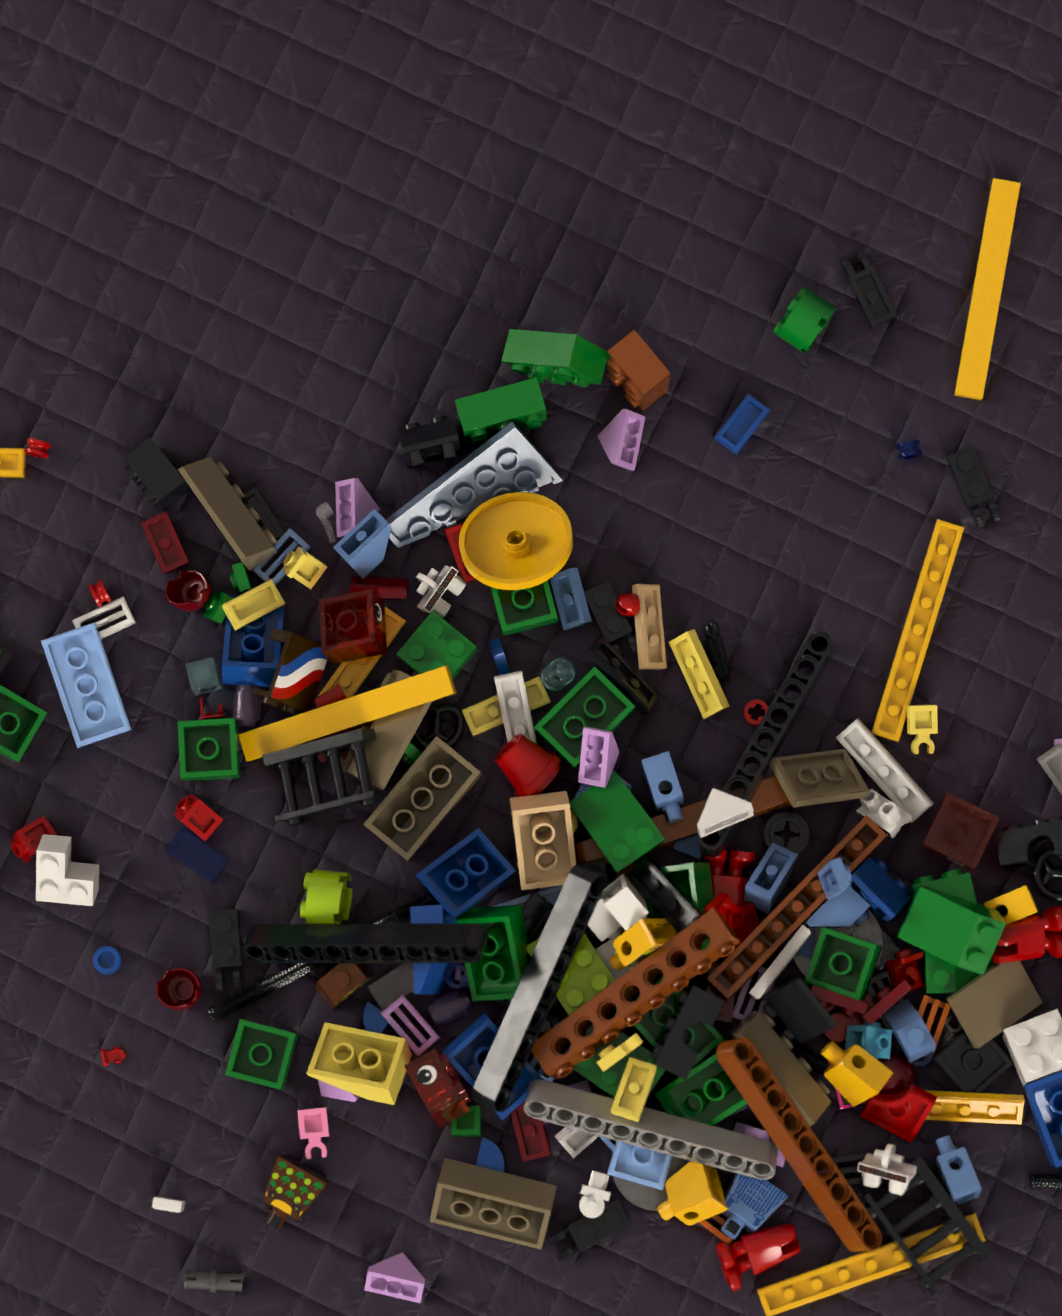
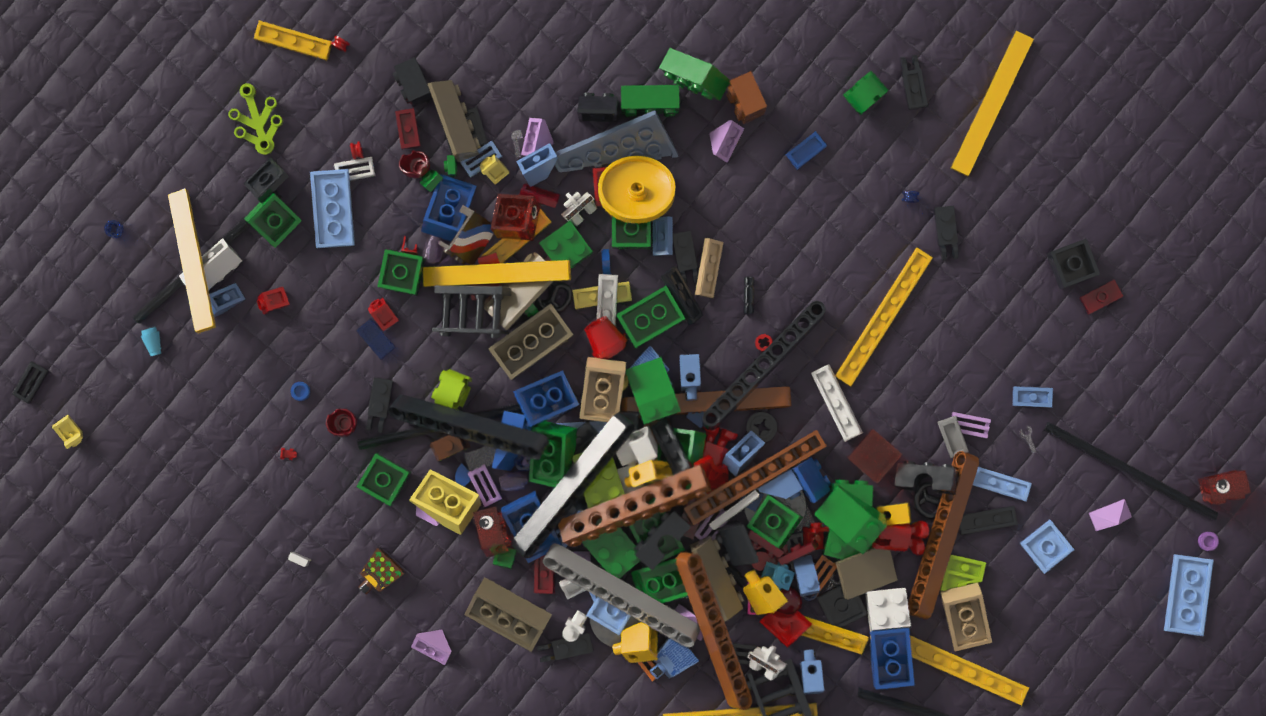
camera: 15 degrees right, 5 degrees up
white brick [36,834,99,906] -> none
dark grey pin [184,1269,243,1293] -> none
clear light blue brick [185,657,223,695] -> none
light yellow tile [221,579,285,631] -> none
bright pink plate [297,1107,330,1159] -> none
blue tile [476,1137,504,1173] -> none
clear light blue wheel [541,658,575,691] -> none
lavender slope [578,726,620,788] -> none
light yellow plate [596,1033,643,1072] -> none
light yellow plate [611,1057,657,1122] -> none
red hinge [615,593,640,616] -> none
light yellow plate [669,629,730,719] -> none
white slope [697,788,754,838] -> none
red piece [715,1224,801,1292] -> none
dark tan tile [769,749,869,807] -> none
medium blue plate [817,857,852,900] -> none
white hips [856,789,913,838] -> none
light yellow plate [907,704,938,754] -> none

